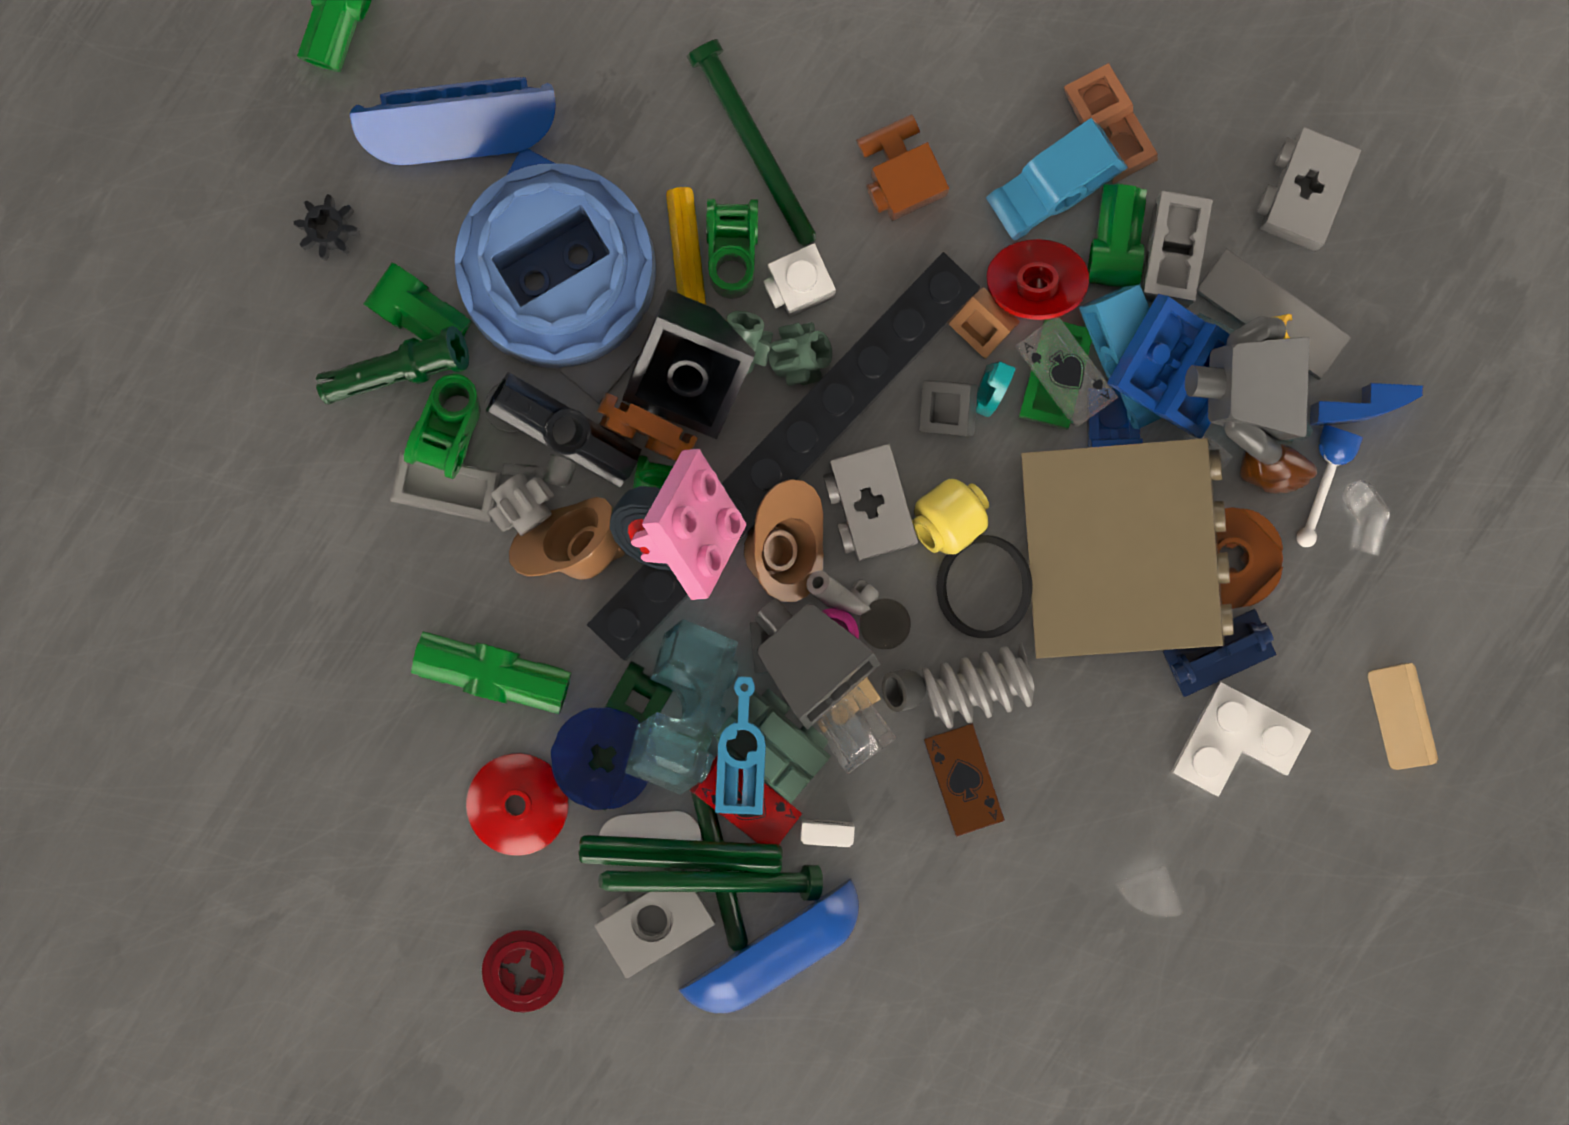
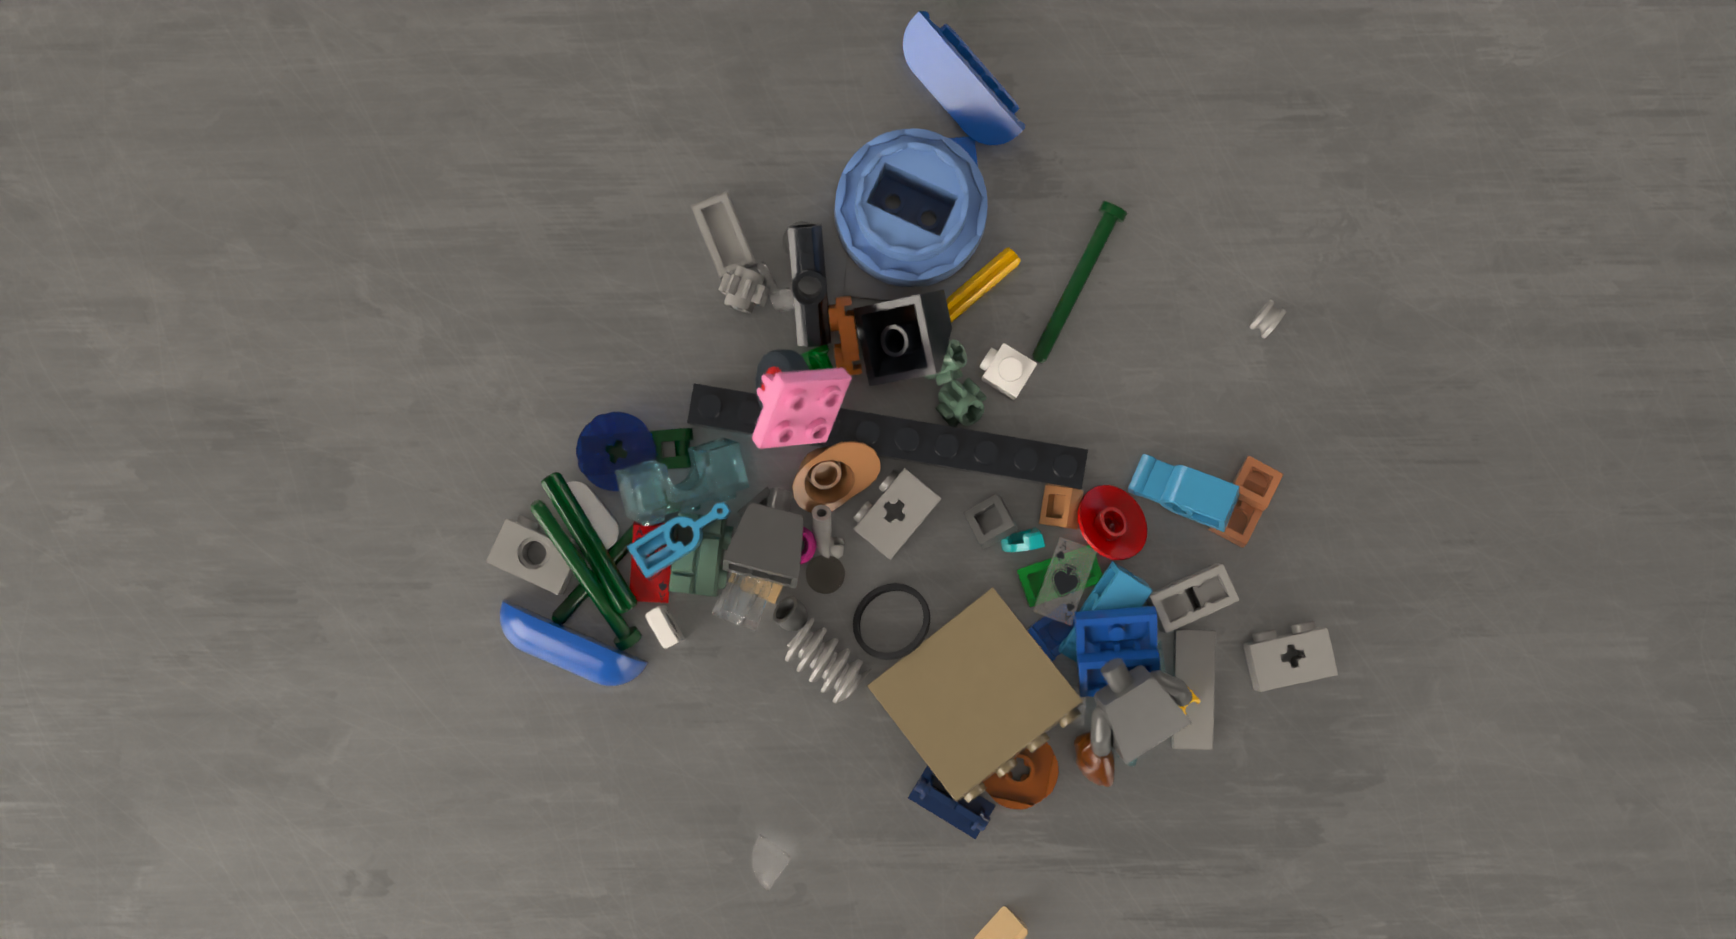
camera: 60 degrees right, 0 degrees up
black gear [293,194,360,261] -> none
dark green pin [316,326,469,405] -> none
green piece [363,262,472,340] -> none
green piece [404,373,481,479] -> none
green piece [411,631,572,714] -> none
red dish [466,753,569,856] -> none
dark red gear [482,930,564,1013] -> none
medium nougat piece [509,497,625,580] -> none
green piece [706,199,758,299] -> none
dark orange brick [856,114,949,221] -> none
light yellow head [912,479,989,555] -> none
reddish brown tile [923,723,1005,837] -> none
green piece [1087,184,1147,287] -> none
white plate [1171,682,1311,797] -> none
hinge [1296,424,1363,547] -> none
blue slope [1310,383,1423,426] -> none
clear arm [1342,481,1390,556] -> none

